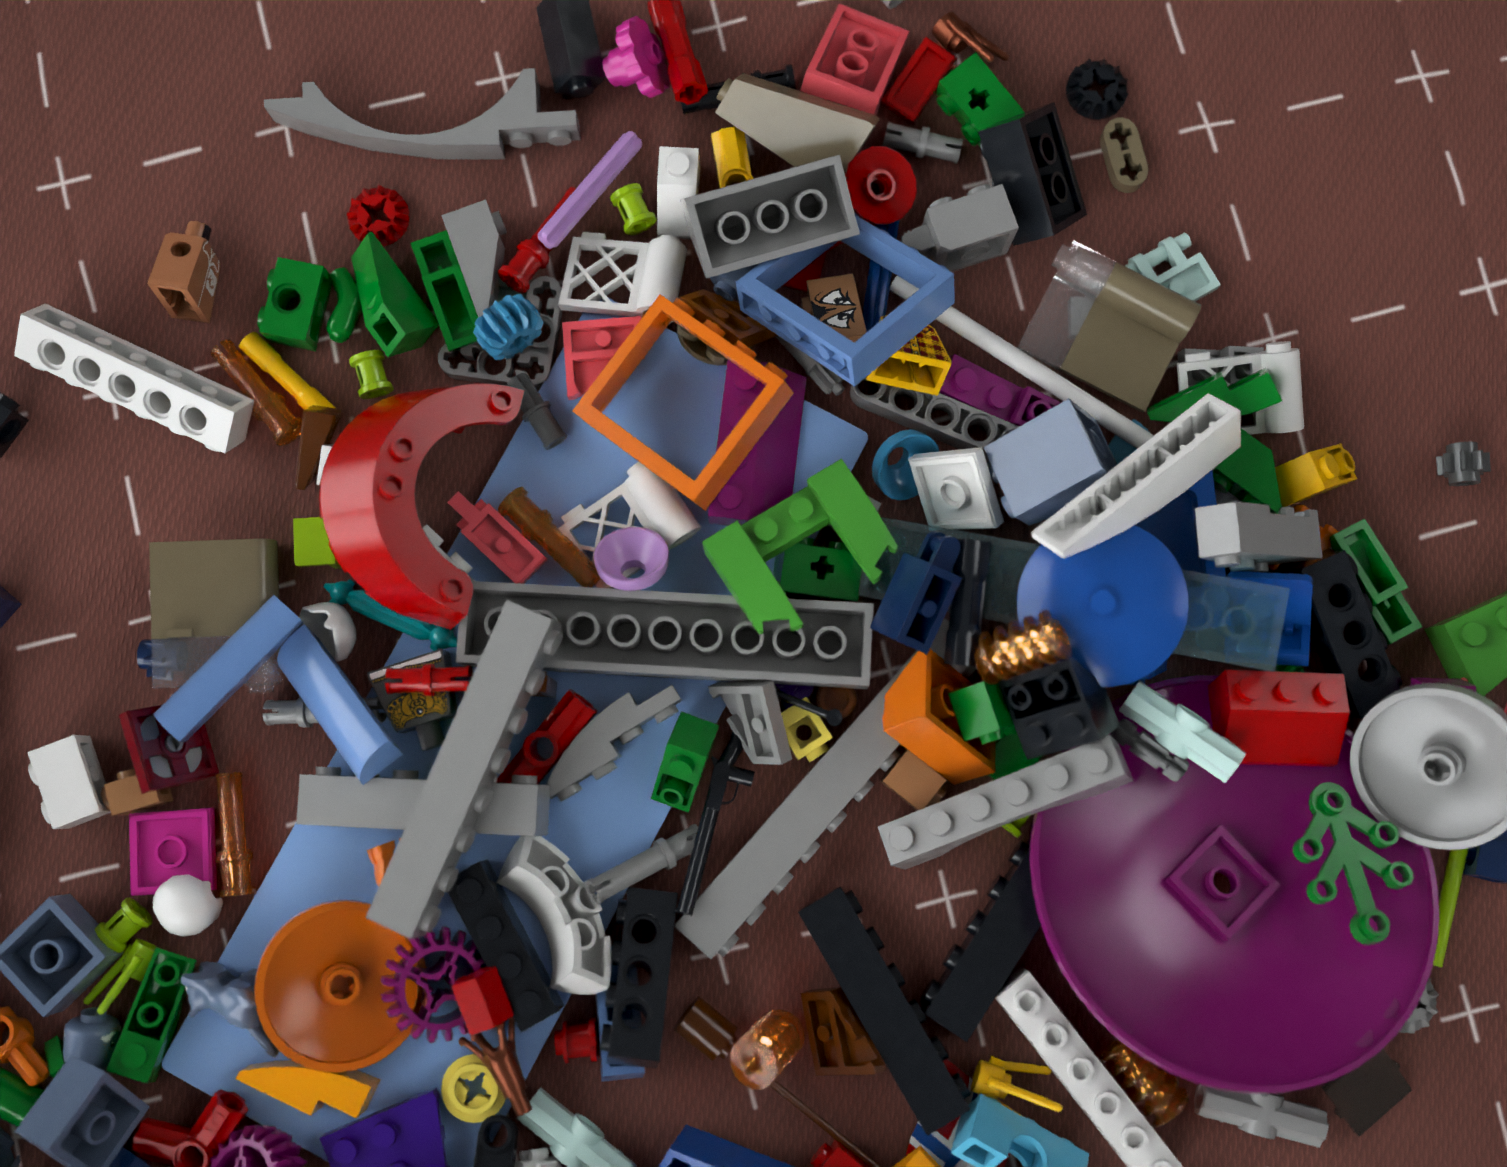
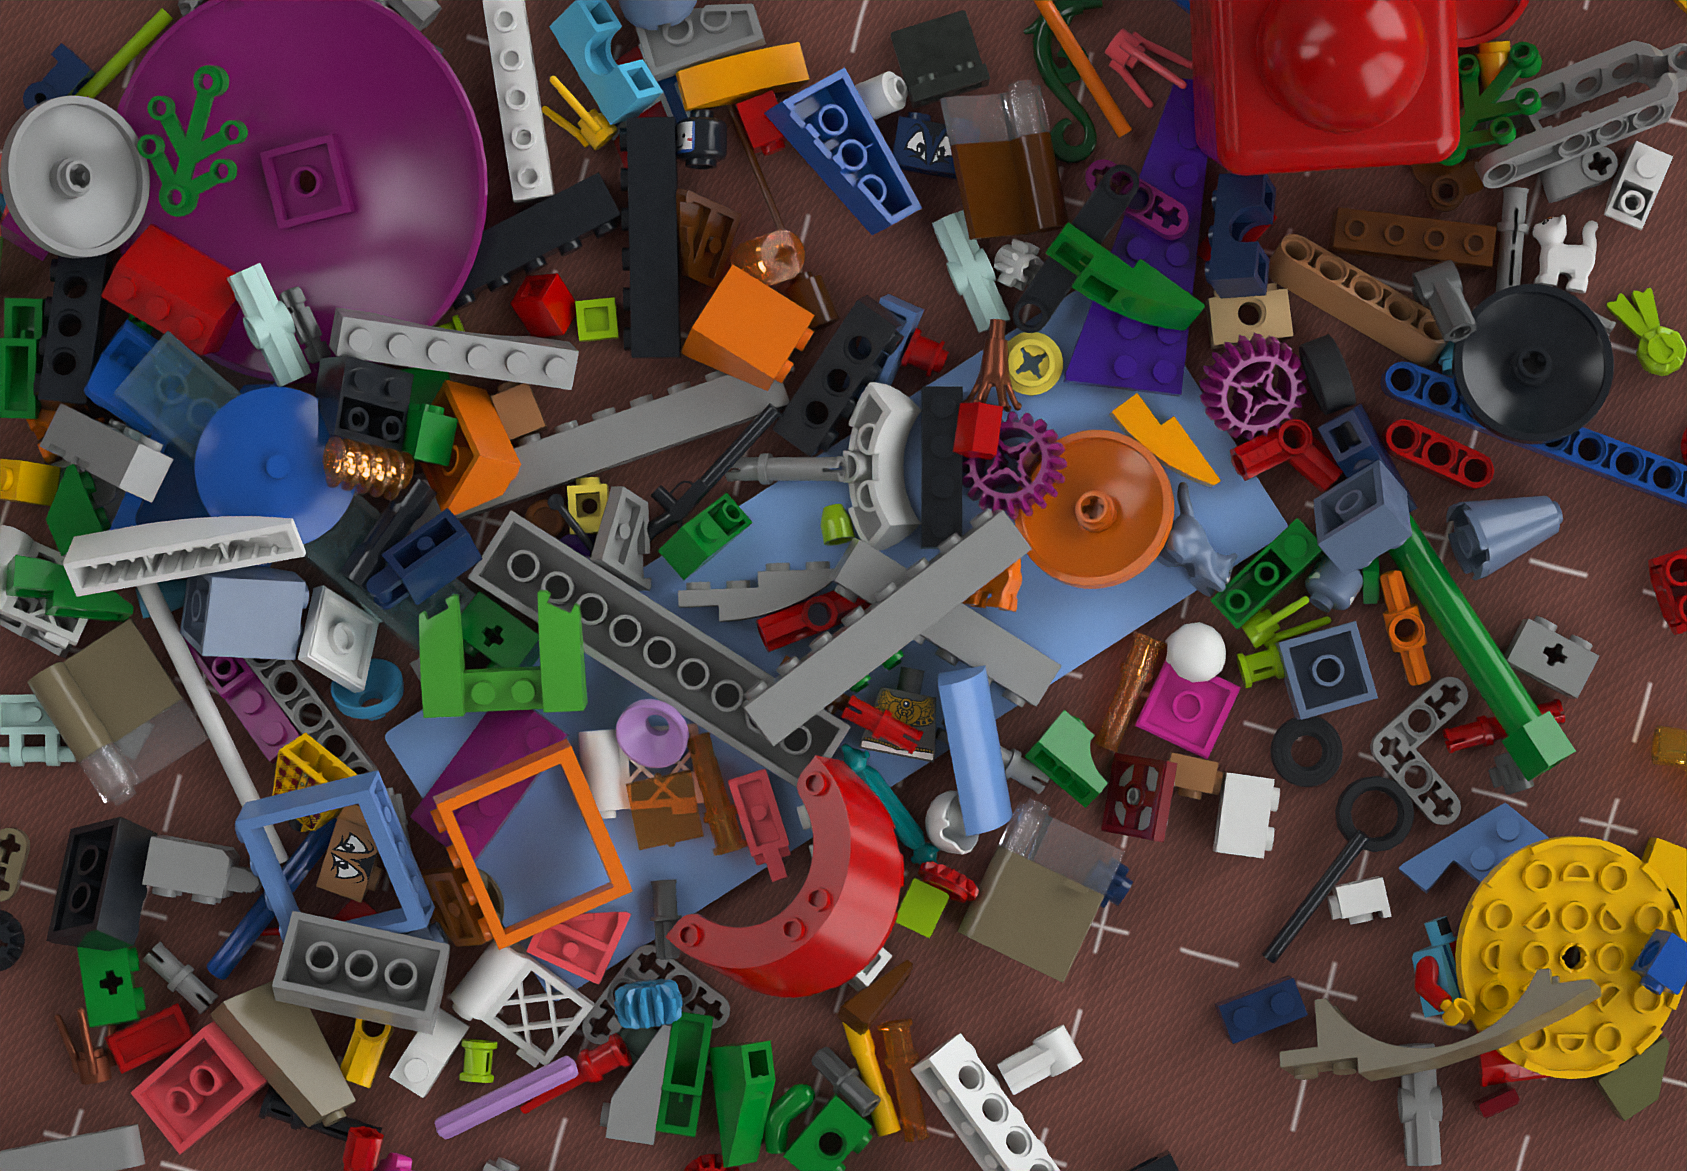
camera: 155 degrees left, 5 degrees up
medium blue brick [153,595,304,742] -> none
lime bush [349,350,394,399] -> none
red dish [845,146,917,225] -> none
clear orange piece [1098,1039,1190,1128] -> none
none -> red panel [510,273,576,337]
none -> lime plate [575,297,619,342]
none -> clear orange piece [626,770,704,850]
none -> black head [676,110,727,170]
none -> orange slope [680,265,815,391]
none -> dark grey axle [811,1046,881,1117]
none -> lime hose [820,504,855,546]
none -> red gear [918,861,979,903]
none -> white piece [997,1025,1083,1095]
none -> arch [1025,710,1108,808]
none -> black tyre [1270,716,1343,787]

